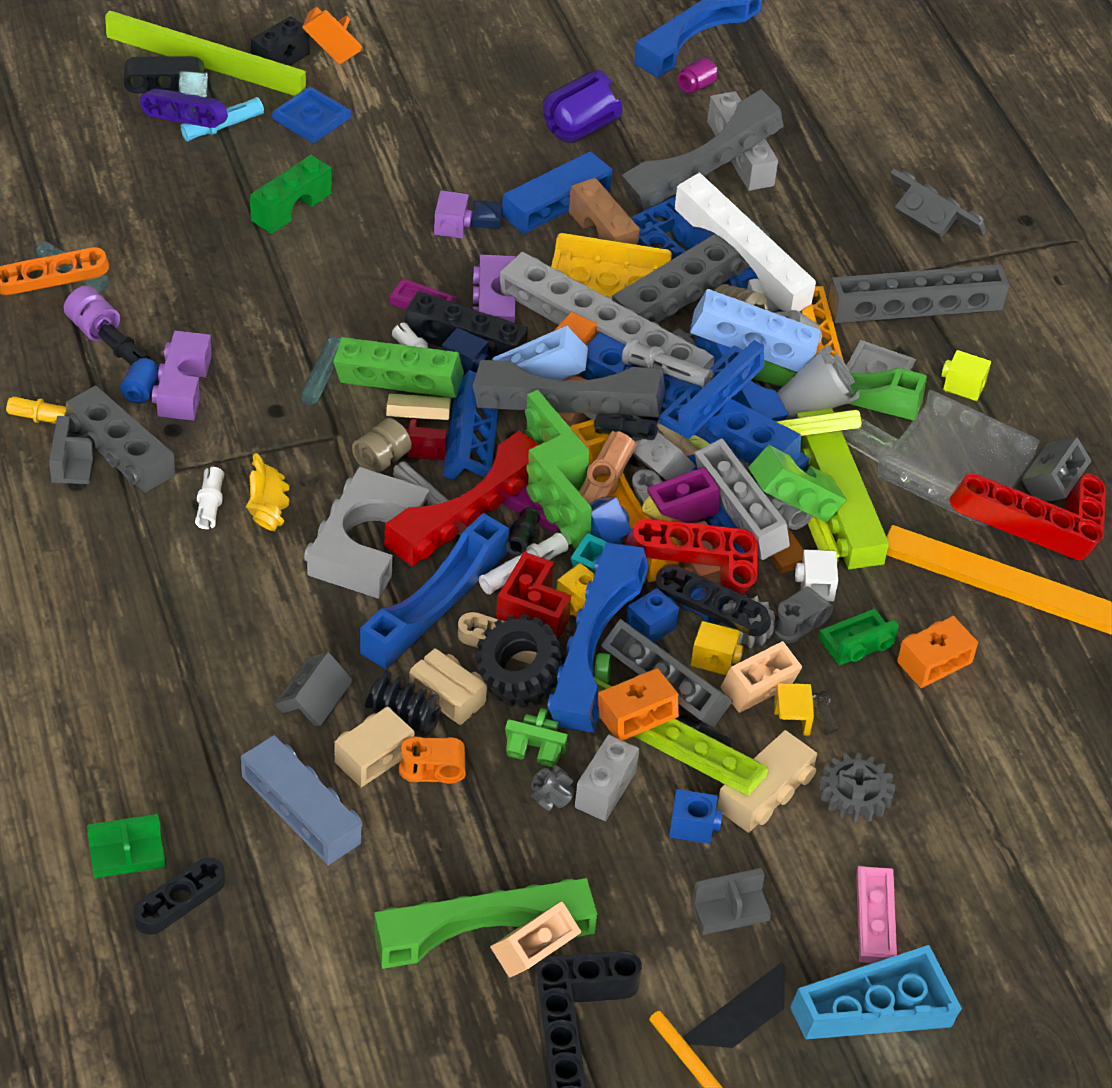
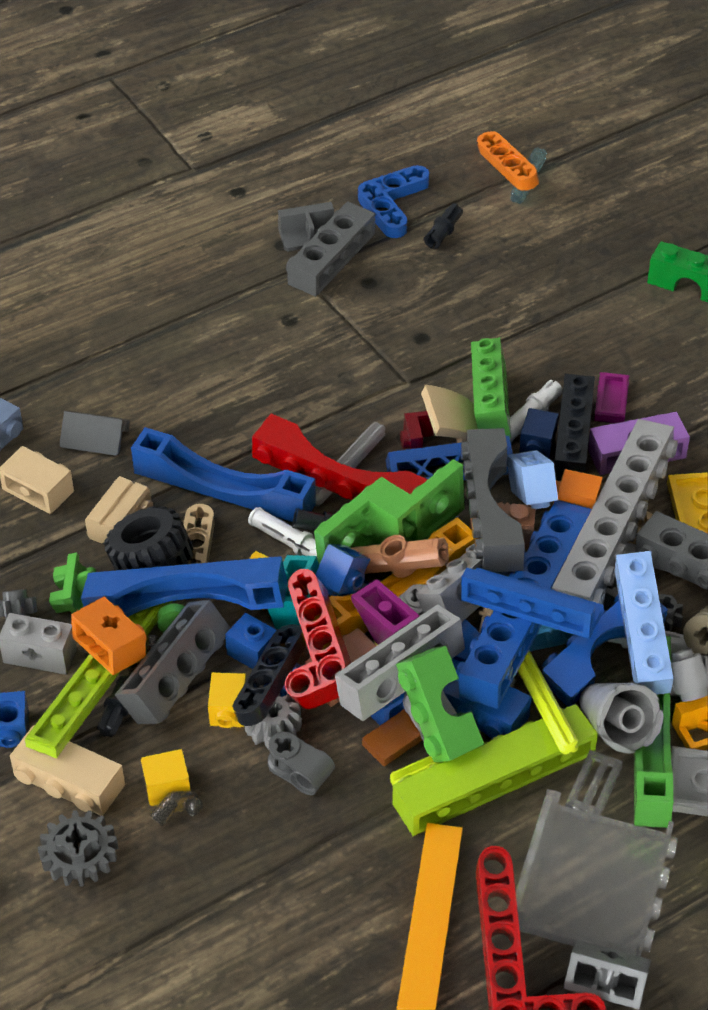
camera: 80 degrees right, 0 degrees up
yellow axle [6,396,67,424] -> none
medium lavender wheel [64,286,120,342] -> none
blue brick [120,358,159,403] -> none
medium lavender arch [152,331,212,421] -> none
white pin [195,467,224,529] -> none
yellow plant [246,453,289,531] -> none
clear light blue axle [301,336,341,406] -> none
light grey arch [304,467,430,599] -> none
dark tan wheel [352,418,411,473] -> none
black piece [365,671,441,736] -> none
orange piece [399,737,466,784] -> none
red brick [496,552,572,640] -> none
black pin [594,413,658,440] -> none
light grey pin [622,338,714,388] -> none
light nougat brick [720,641,802,713] -> none
white brick [795,550,838,601] -> none
green bracket [818,609,899,666] -> none
orange brick [897,616,978,688] -> none
none -> blue beam [358,165,429,238]

